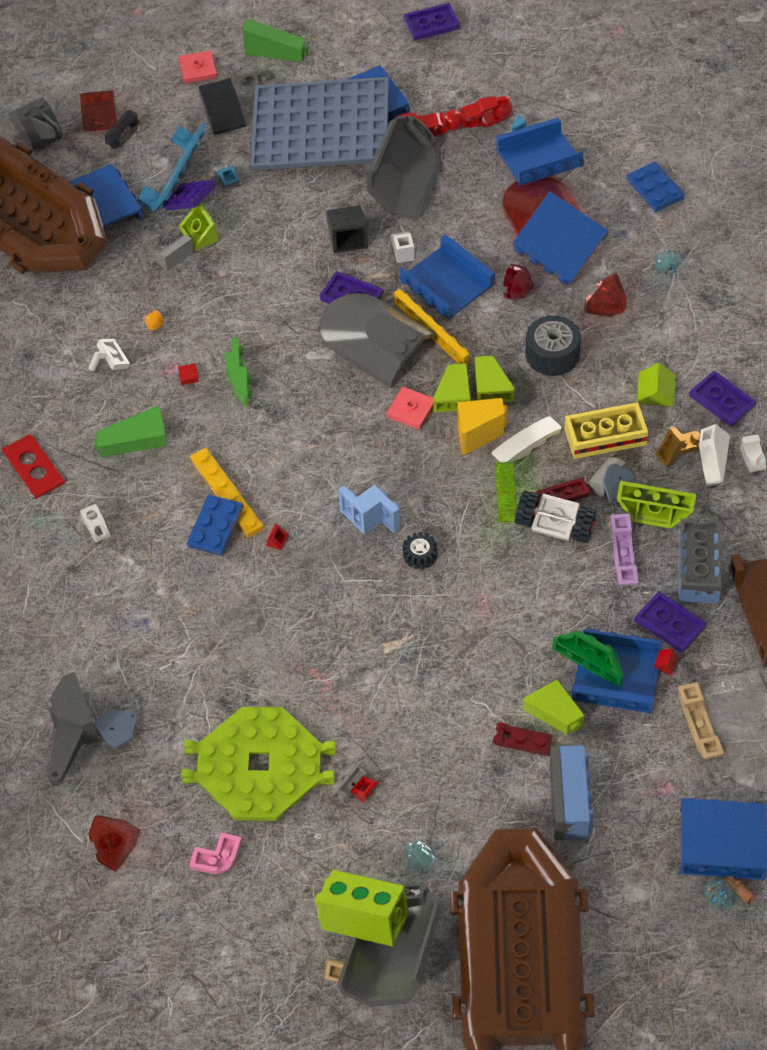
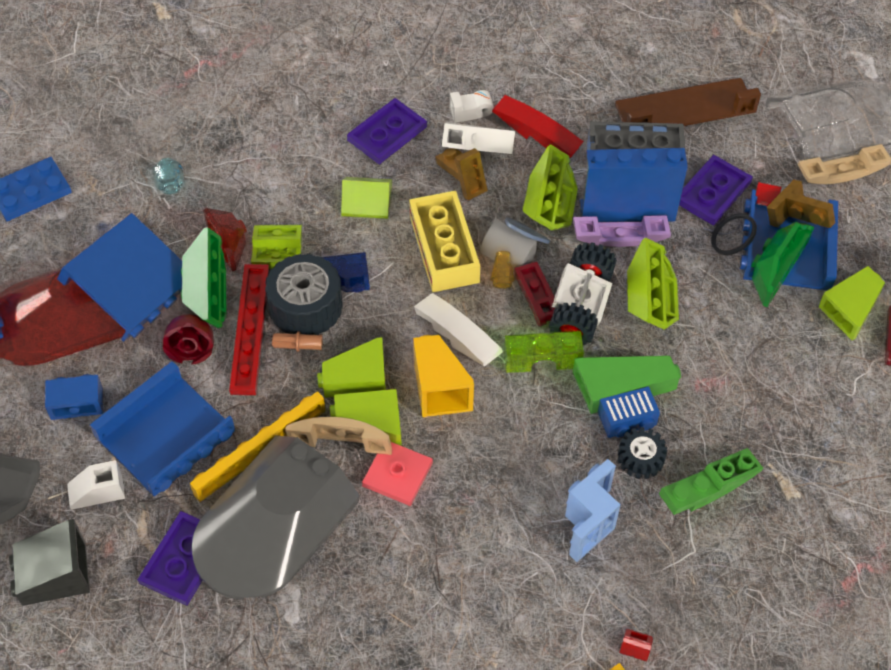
camera: 95 degrees left, 0 degrees up
none -> blue brick [45,374,103,420]
none -> wedge [181,227,227,328]
none -> red plate [229,264,270,395]
none -> lime slope [251,225,302,269]
none -> nougat axle [272,331,323,352]
none -> tan slope [285,417,392,455]
none -> clear blue slope [322,252,370,293]
none -> clear yellow cone [490,251,515,289]
none -> red slope [492,95,584,158]
none -> bright green slope [573,356,681,414]
none -> blue panel [580,148,688,222]
none -> blue brick [598,387,660,438]
none -> lime wedge [627,237,679,330]
none -> bright green slope [659,448,763,515]
none -> black piece [711,213,757,255]
none -> pearl gold bracket [767,179,835,228]

